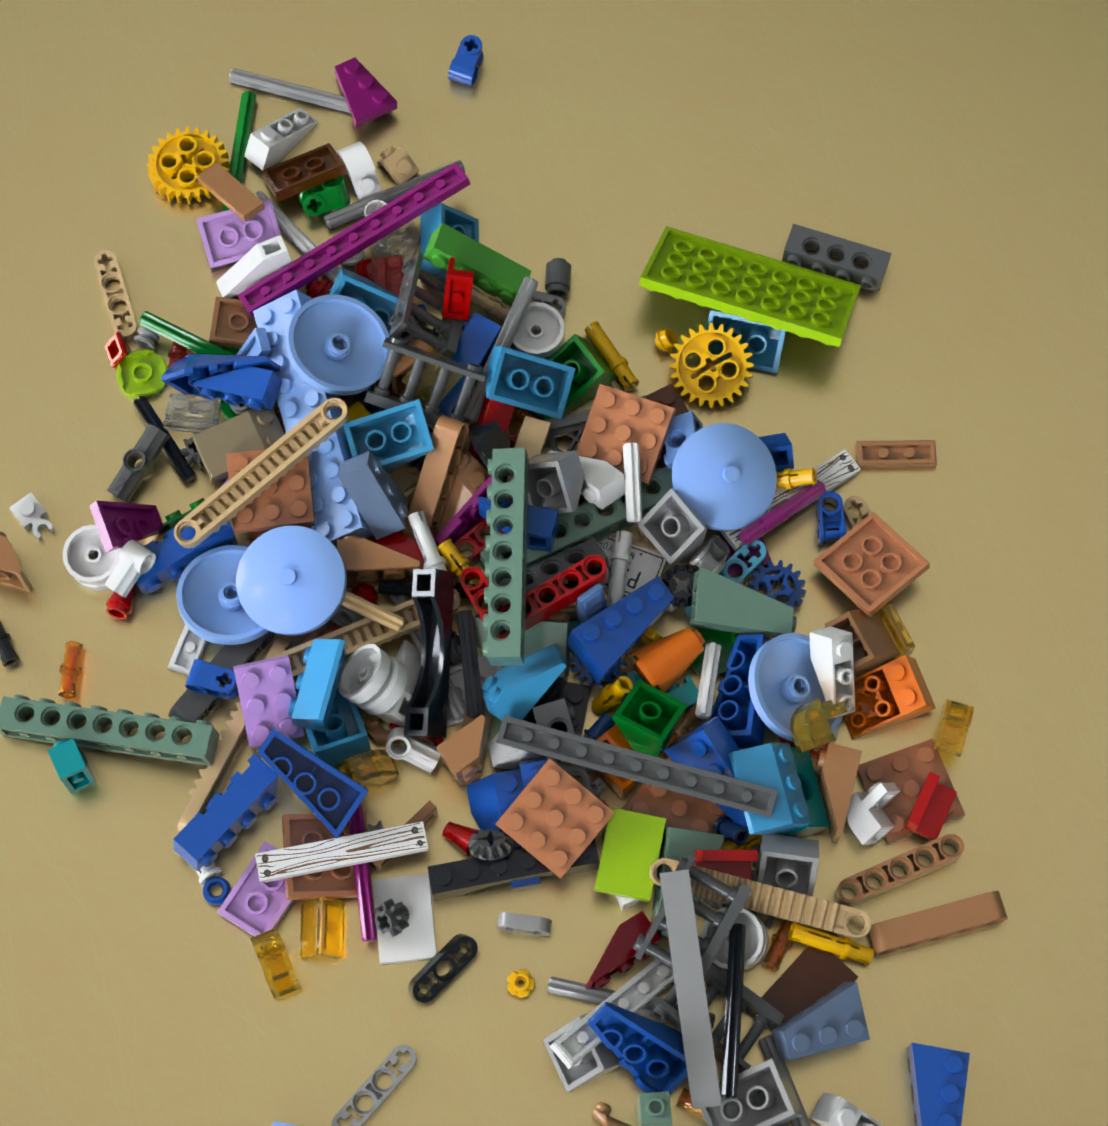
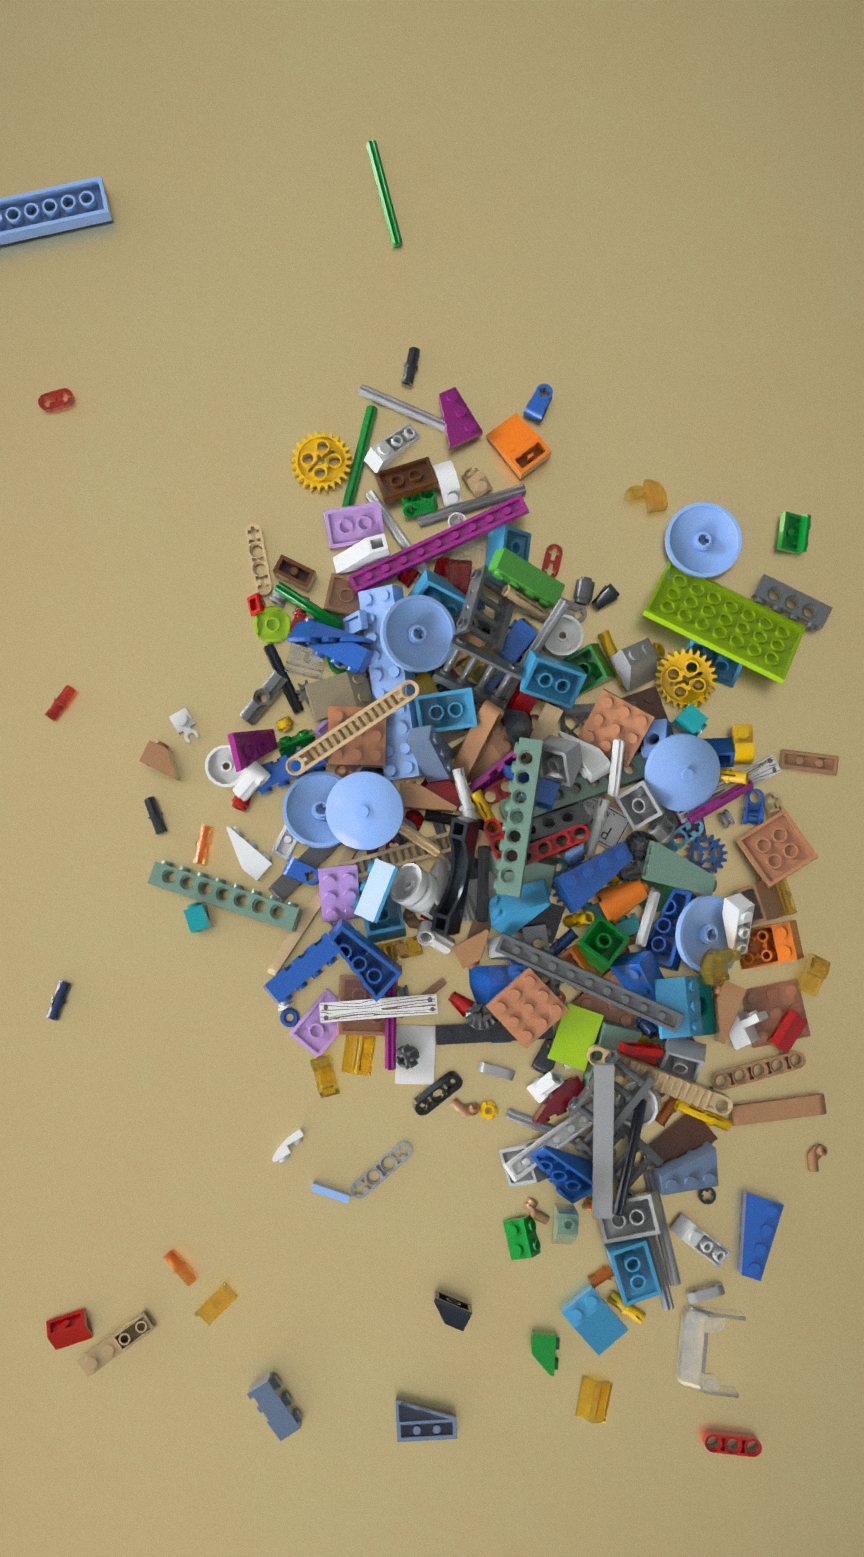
camera: 10 degrees right, 15 degrees up
medium nougat tile [197,163,265,222] -> none
red panel [442,257,474,321] -> none
none -> white slope [226,826,273,882]
none -> white slope [272,1127,305,1163]
none -> reddish brown brick [273,554,317,592]
none -> yellow plate [276,716,294,732]
none -> black axle [401,347,420,386]
none -> medium nougat arm [450,1097,480,1116]
none -> orange slope [486,413,552,480]
none -> white piece [526,1069,564,1103]
none -> black piece [531,1039,556,1075]
none -> clear red beam [541,544,563,578]
none -> black cone [591,583,620,611]
none -> light grey slope [609,638,657,692]
none -> dark grey gear [619,861,641,882]
none -> clear yellow brick [625,479,668,513]
none -> light blue dish [665,502,742,579]
none -> teal arch [672,703,708,736]
none -> black bush [698,1187,716,1205]
none -> light grey bush [718,809,735,828]
none -> yellow brick [732,724,755,765]
none -> green bracket [776,511,811,554]
none -> medium nougat arm [808,1144,828,1172]

